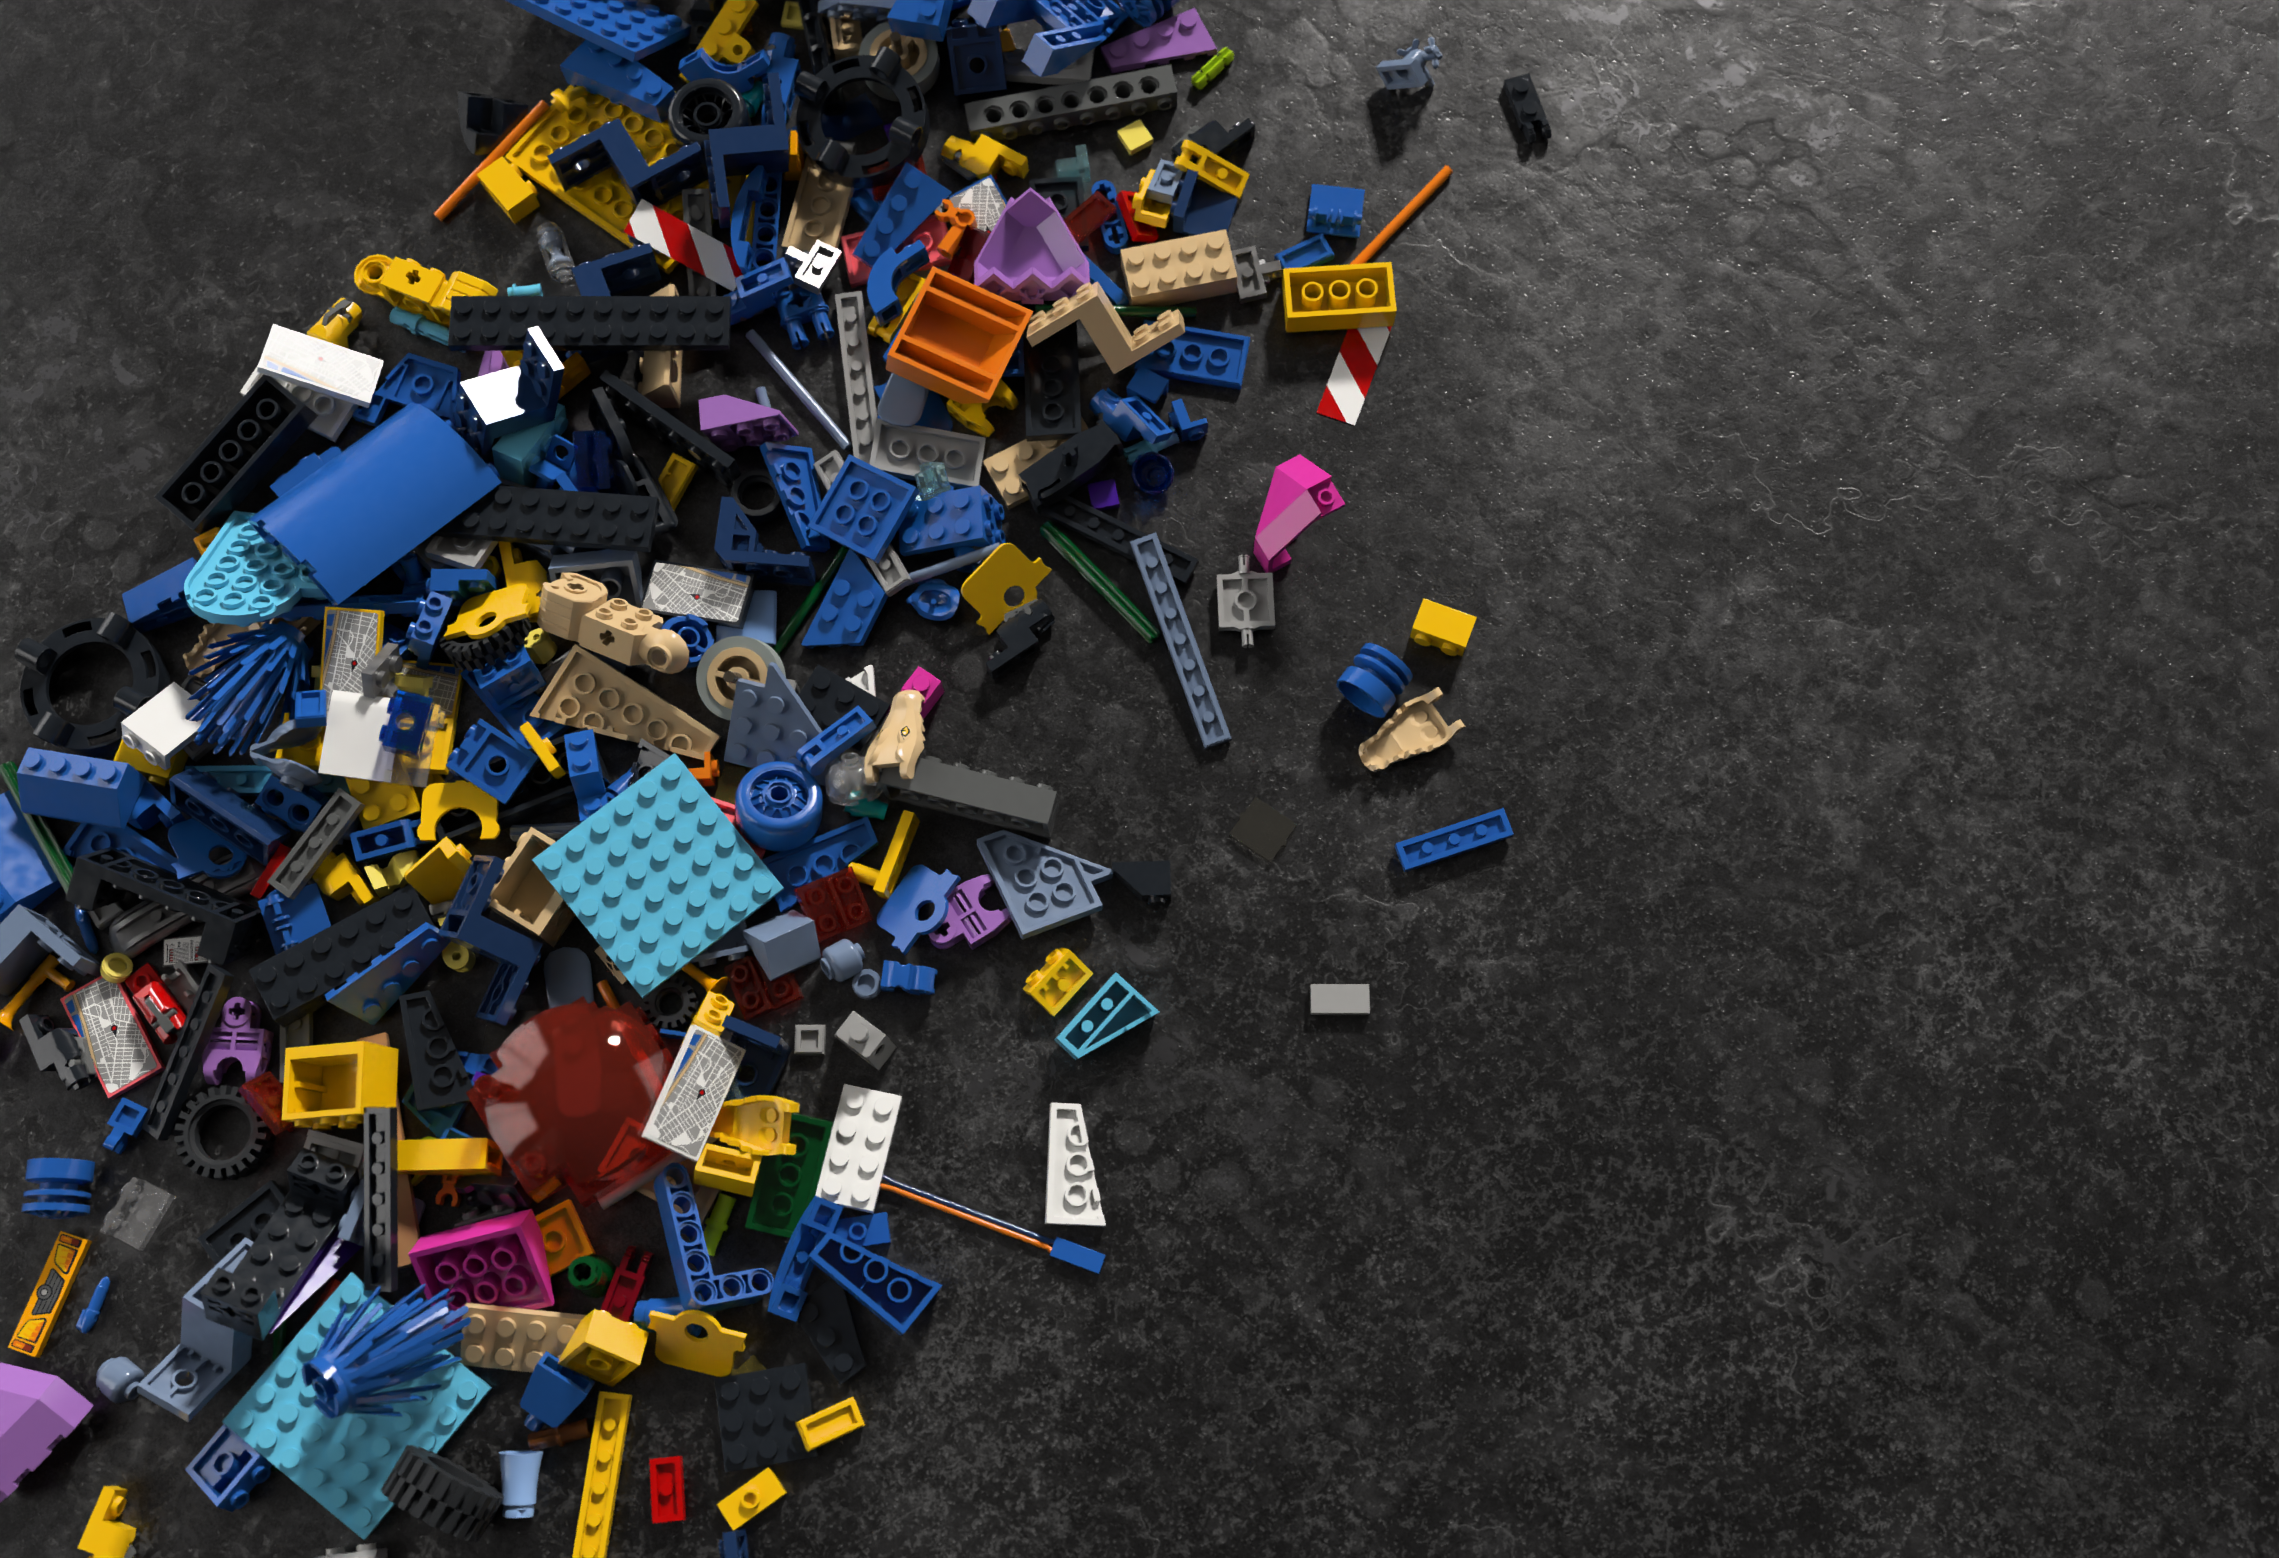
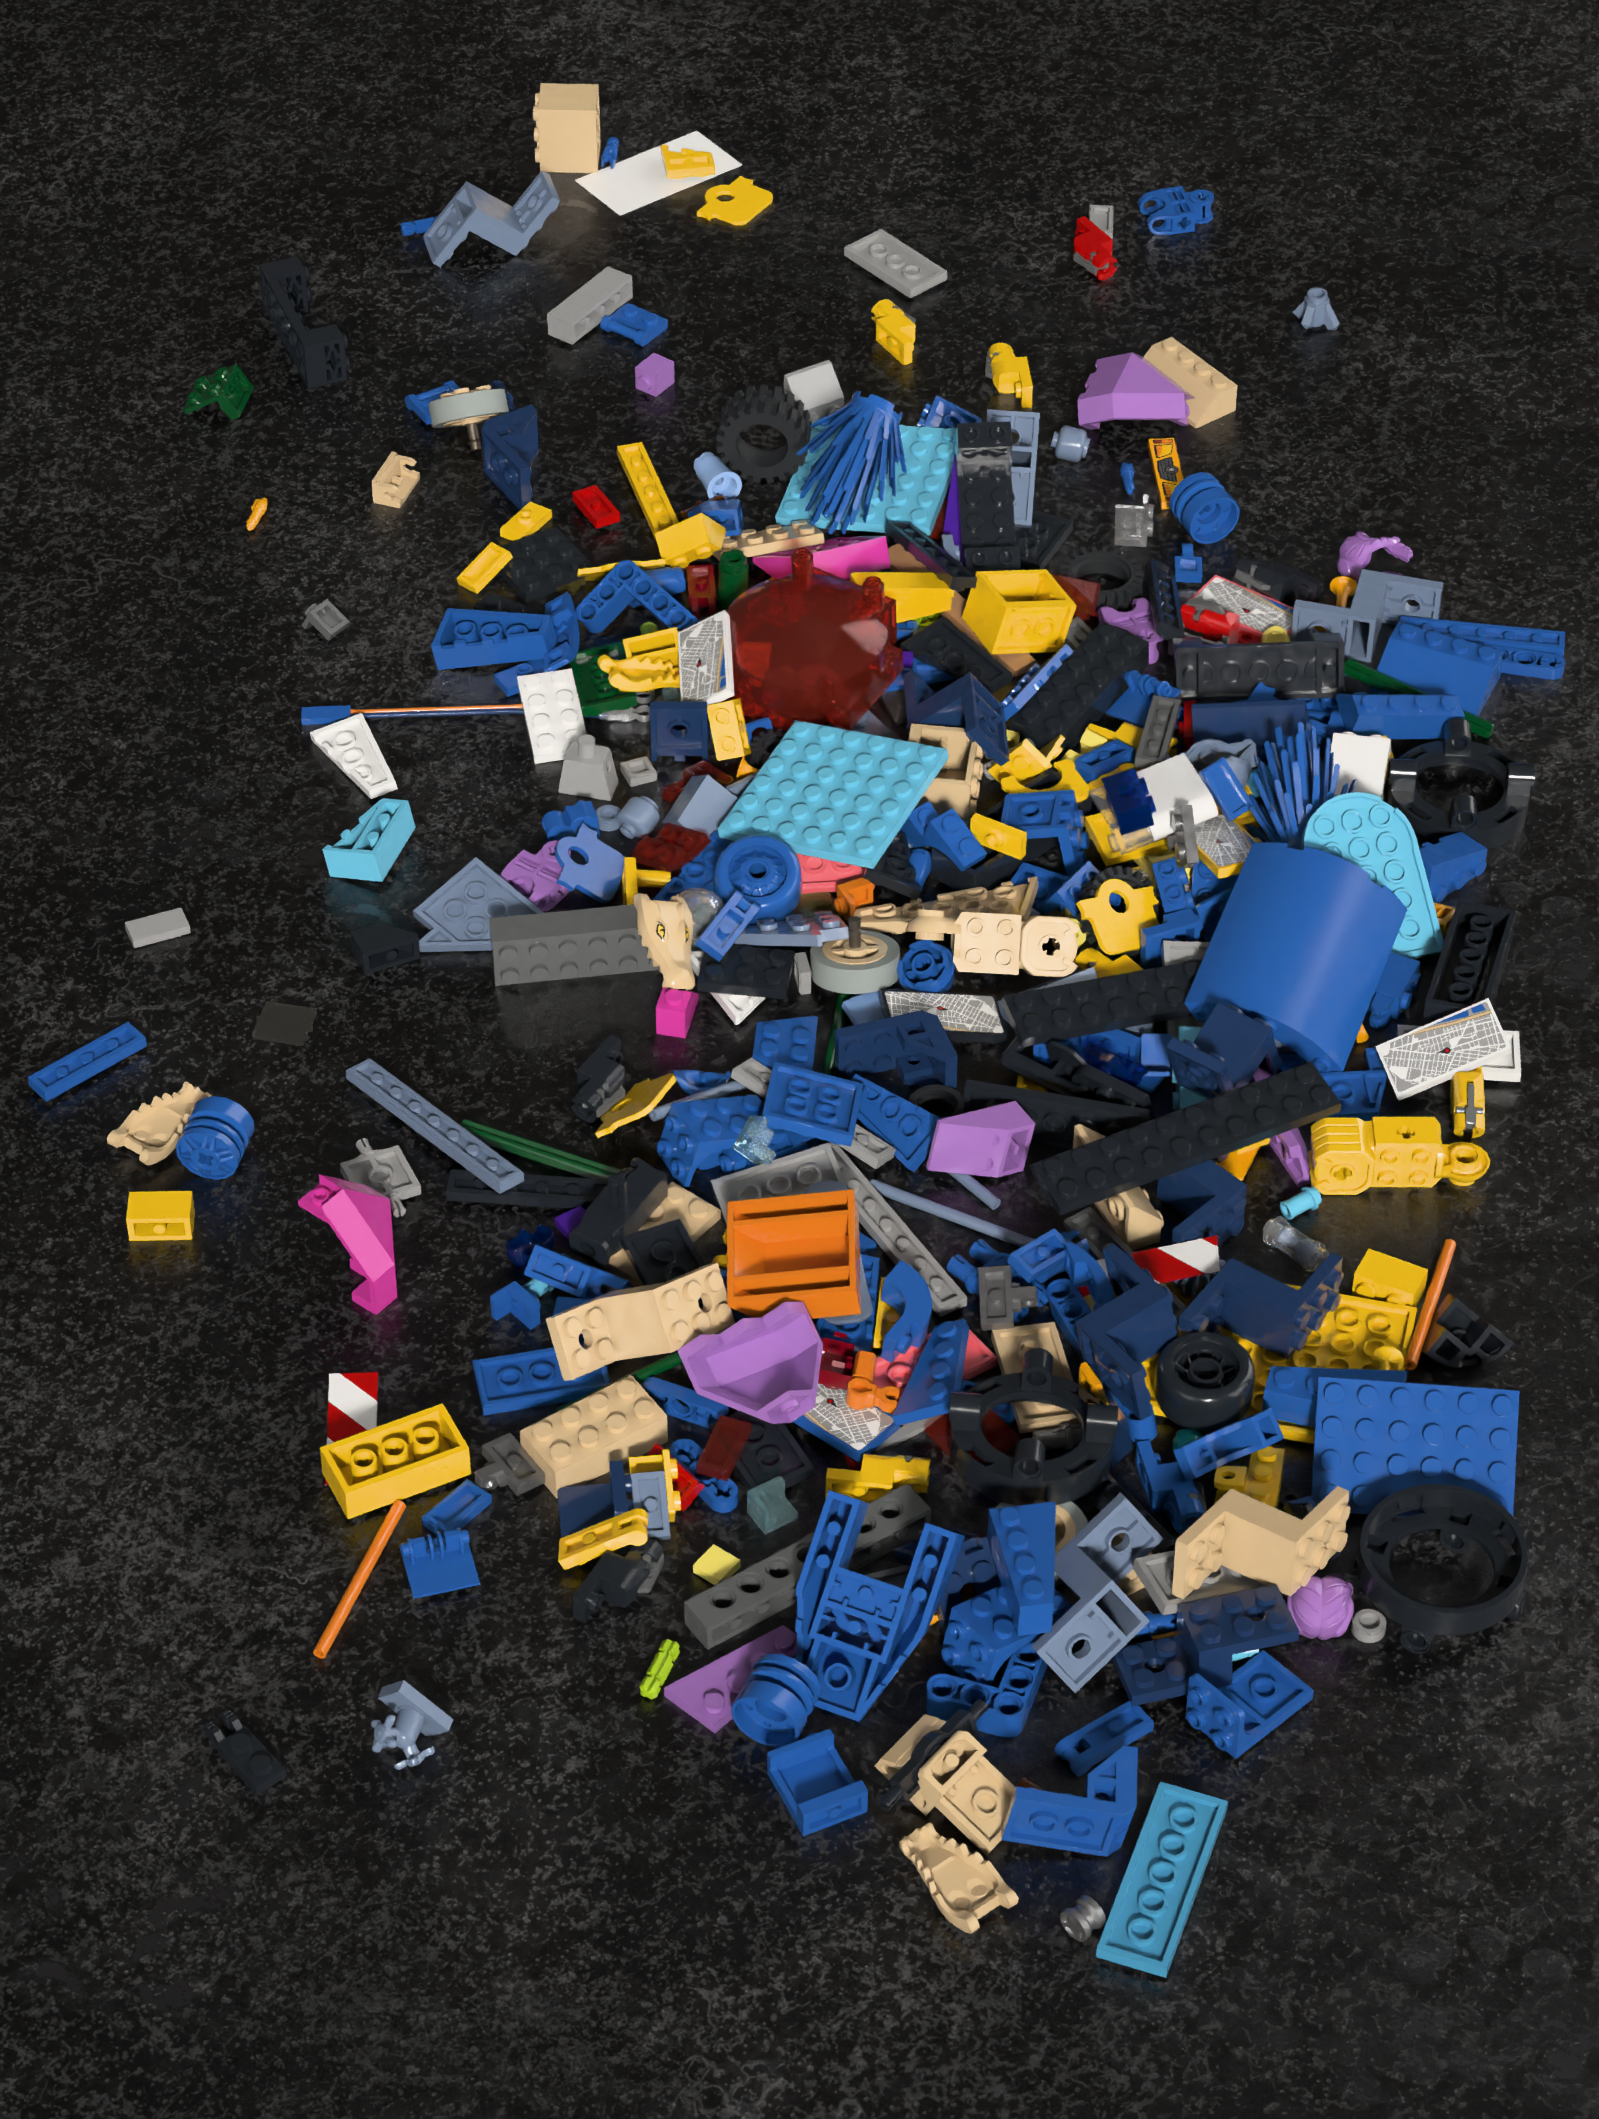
camera: 155 degrees right, 30 degrees down
yellow bracket [1023,947,1094,1016] -> none
none -> dark grey bracket [302,599,350,641]

